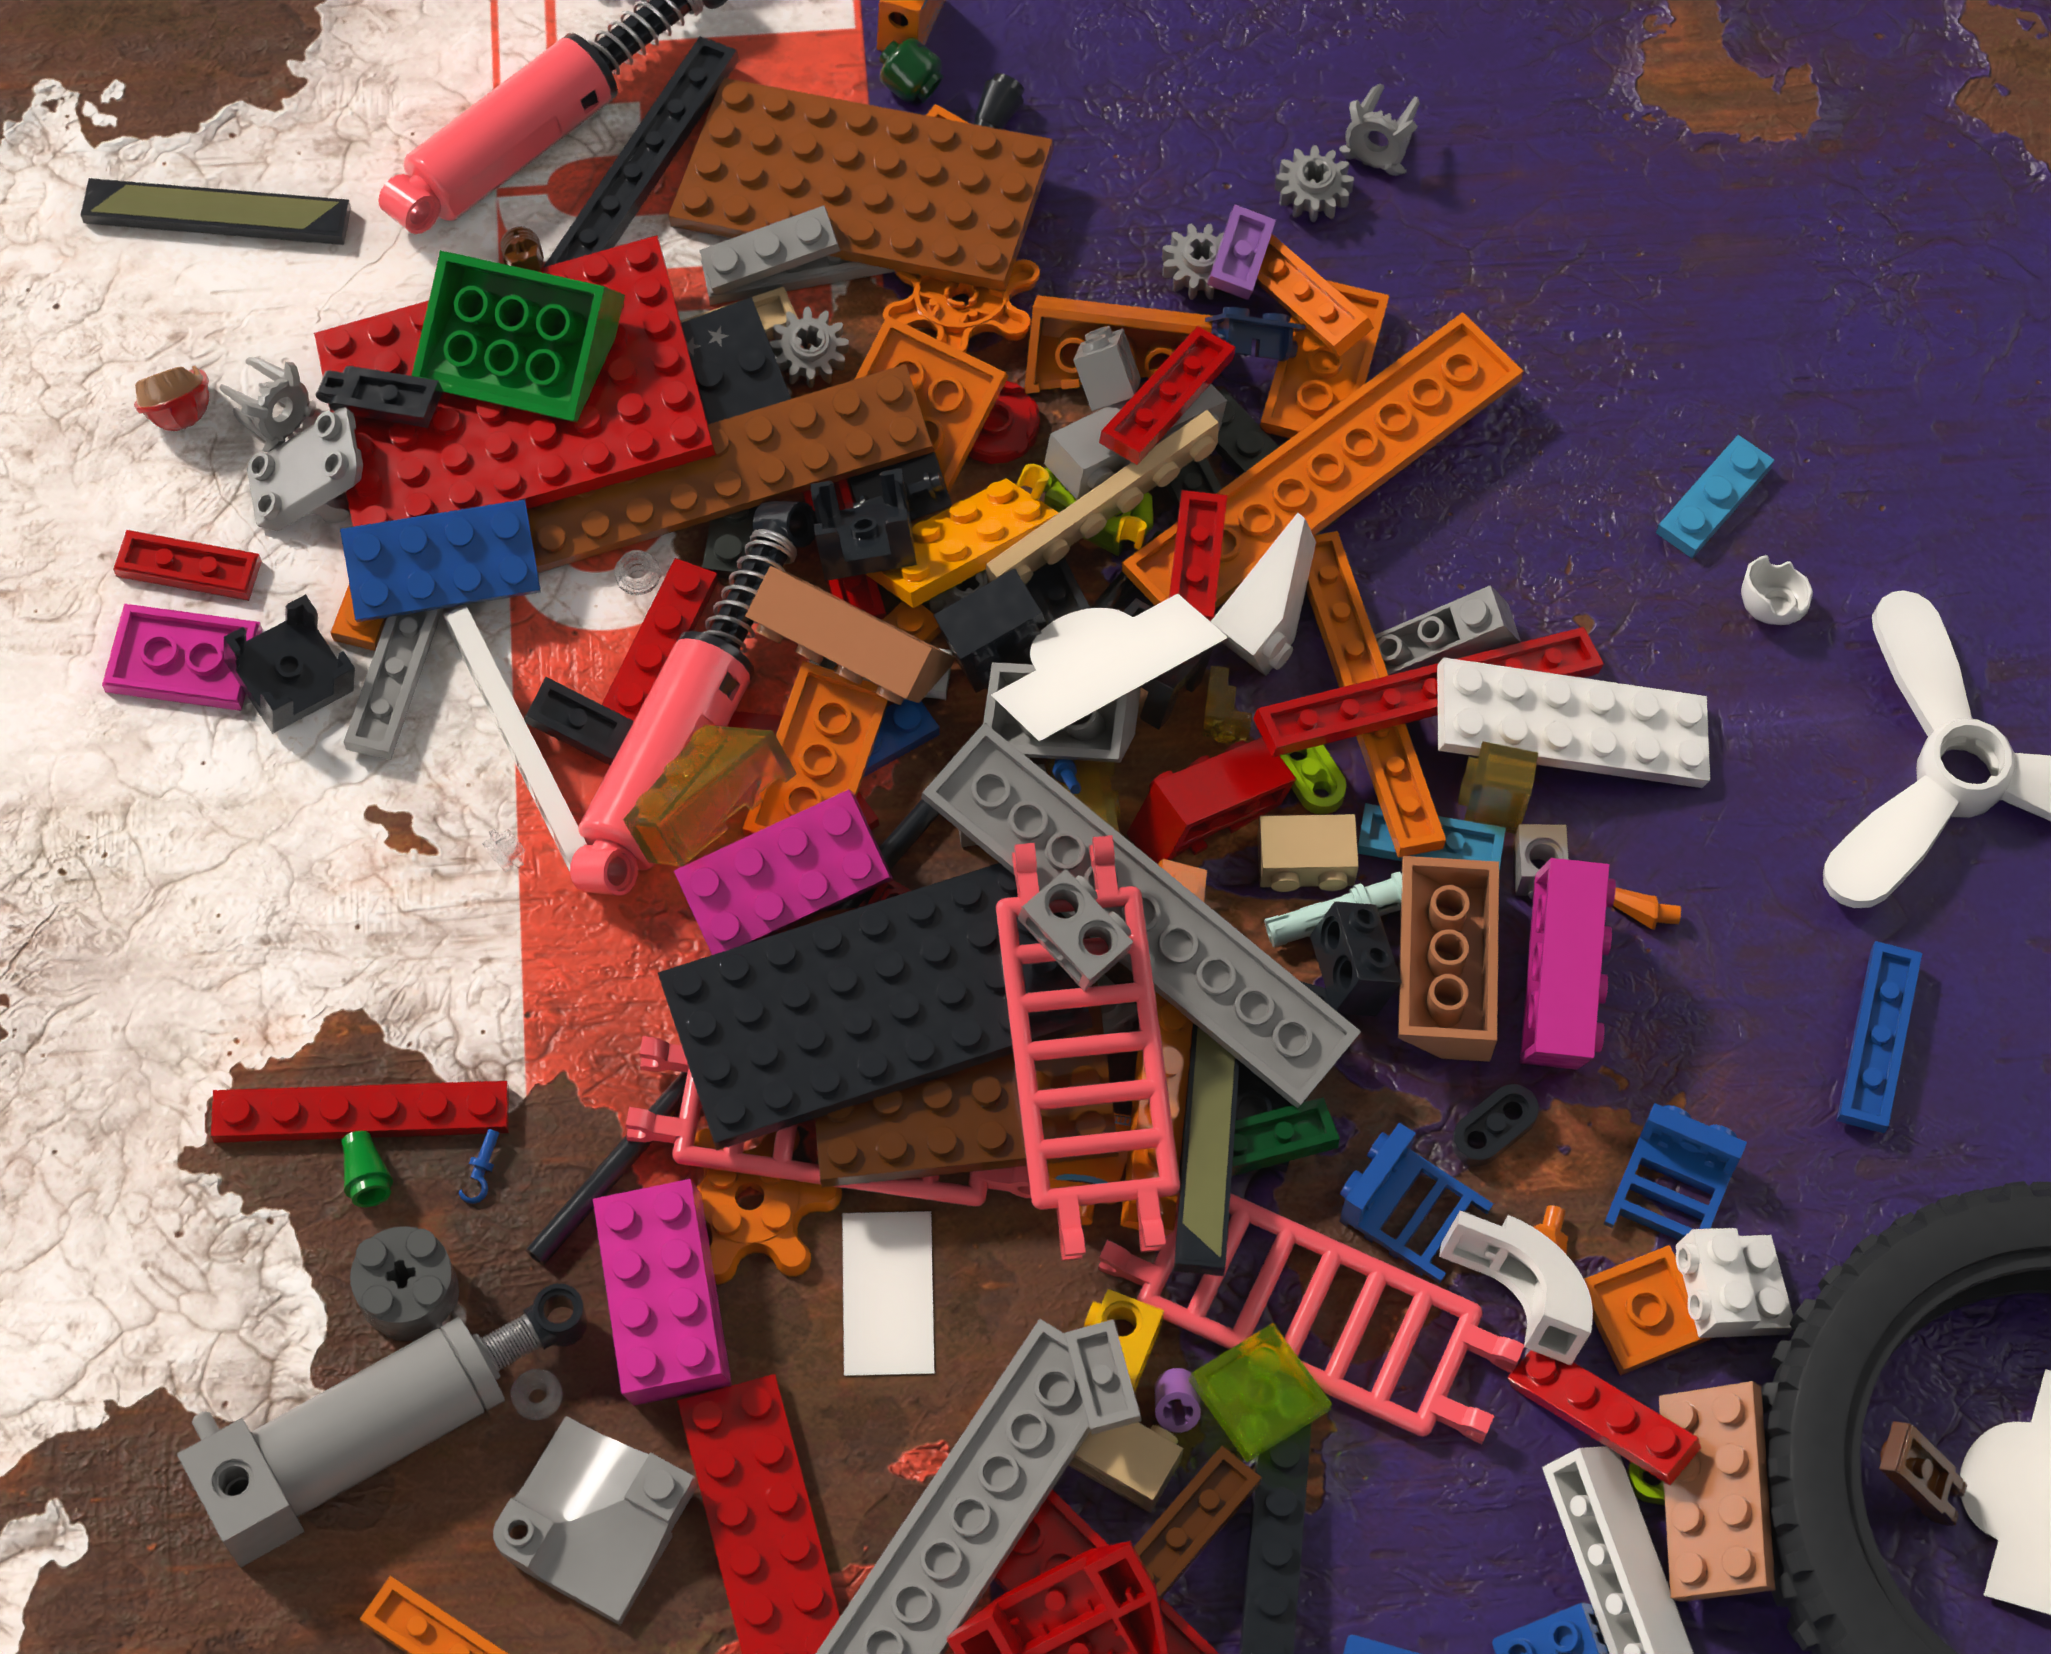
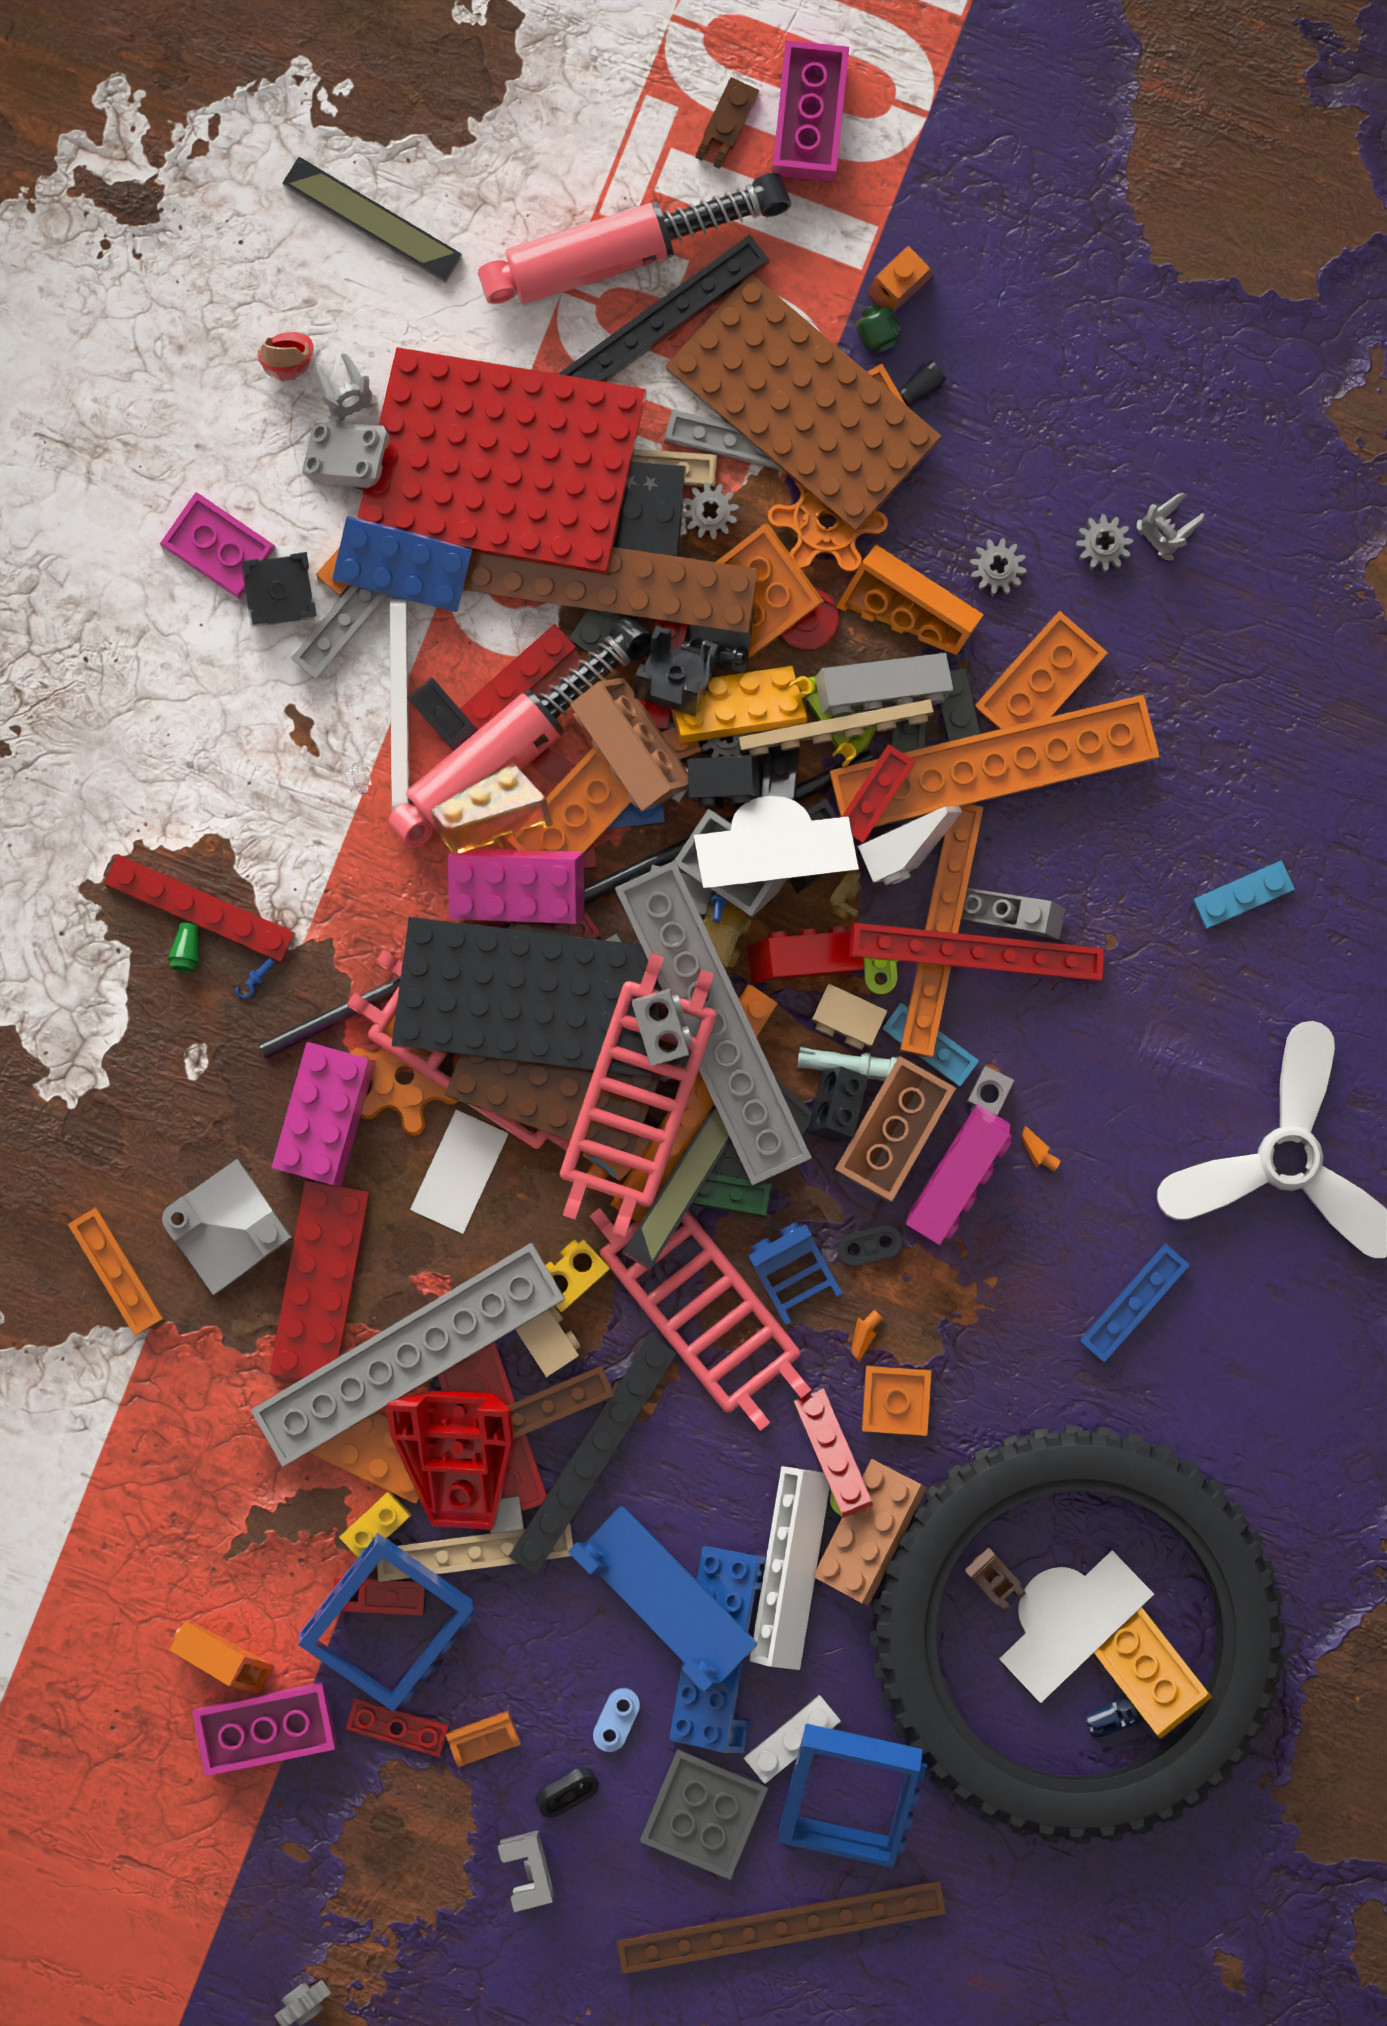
camera: 25 degrees right, 20 degrees up
red tile [113,530,262,601] -> none
light grey piece [177,1283,587,1568] -> none
black hinge [315,366,443,428] -> none
dark grey brick [350,1227,459,1341] -> none
green slope [411,250,625,422] -> none
reddish brown hinge [500,227,544,272] -> none
clear plate [511,1369,562,1420] -> none
light grey plate [699,206,840,296] -> none
light grey plate [1064,1319,1141,1435] -> none
light grey brick [1073,326,1141,411] -> none
red plate [1099,326,1236,465] -> none
medium lavender gear [1155,1368,1201,1433] -> none
clear neon green plate [1188,1323,1332,1462] -> none
dark blue hinge [1205,307,1306,362] -> none
medium lavender plate [1207,205,1276,300] -> none
orange plate [1256,234,1374,357] -> none
white plate [1437,658,1710,788] -> none
white arch [1439,1211,1593,1365] -> none
clear yellow brick [1458,741,1538,834] -> none
blue plate [1603,1103,1747,1241] -> none
white plate [1675,1228,1793,1338] -> none
white hair [1741,555,1813,625] -> none

